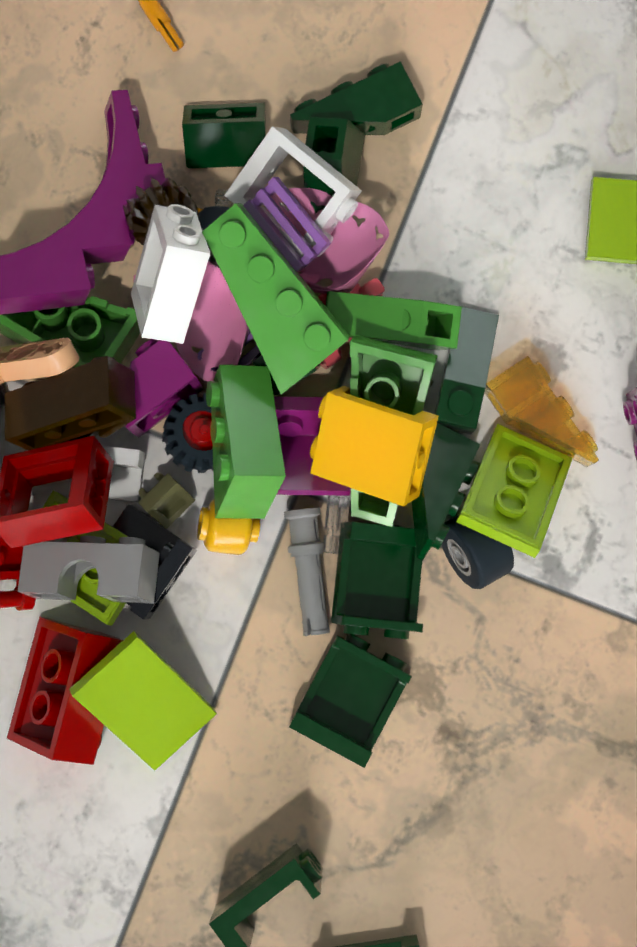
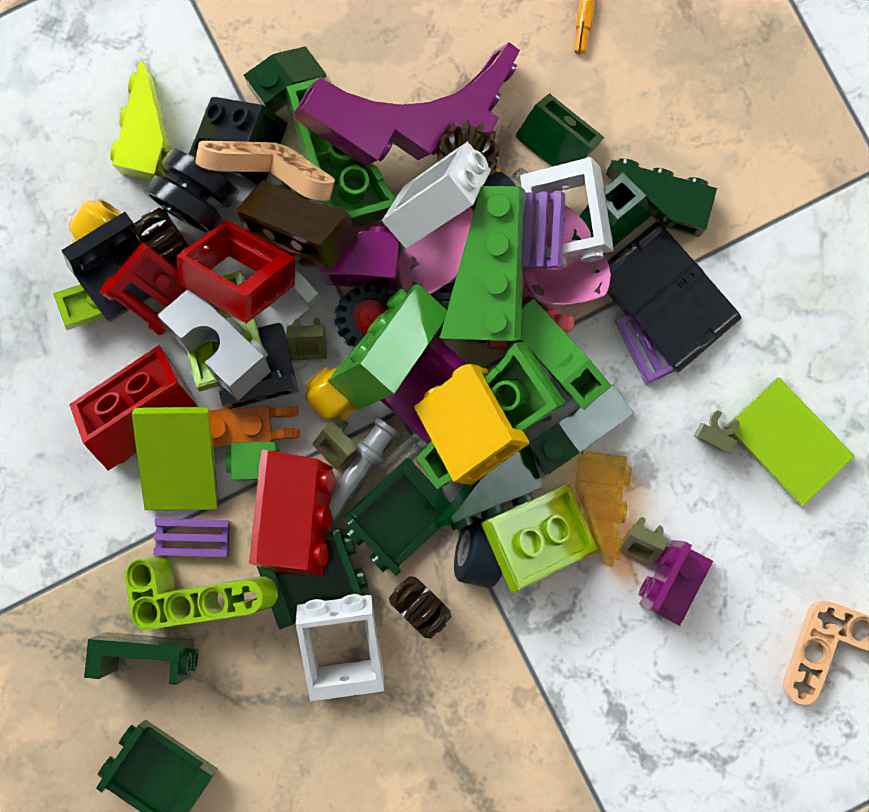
camera: 35 degrees right, 0 degrees up
none -> lime beam [125,556,278,630]
none -> medium lavender tile [153,518,230,557]
none -> orange hinge [210,406,300,447]
none -> bright green brick [225,442,280,481]
none -> red slope [249,450,335,576]
none -> white window [296,594,384,701]
none -> olive tile [312,421,362,470]
none -> dark brown gear [389,576,452,639]
none -> black piece [594,221,742,373]
none -> medium lavender tile [614,314,675,385]
none -> olive tile [618,517,668,567]
none -> olive tile [694,410,739,454]

